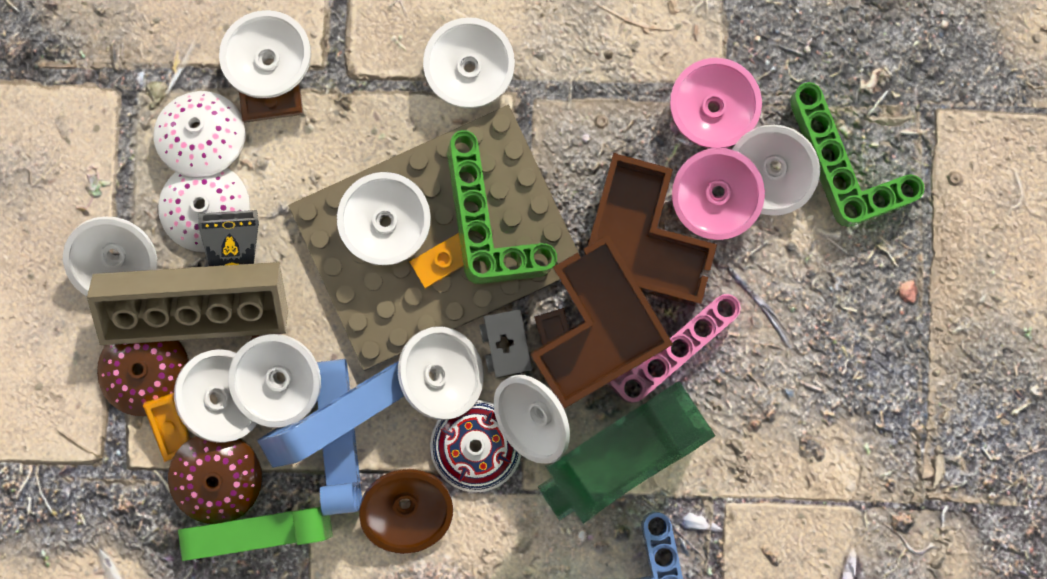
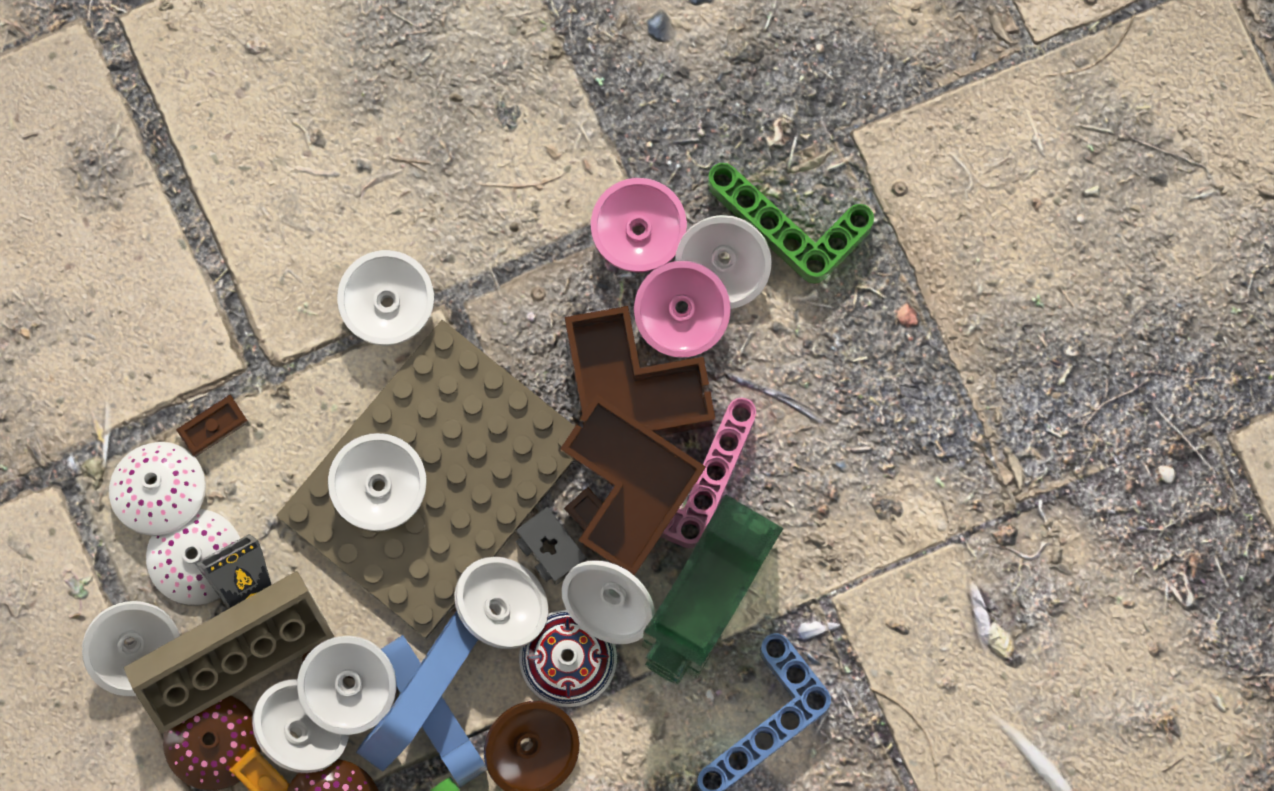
camera: 25 degrees left, 5 degrees down
white dish [219,10,311,98] -> none
light orange plate [409,233,464,289] -> none
bright green beam [447,130,557,284] -> none

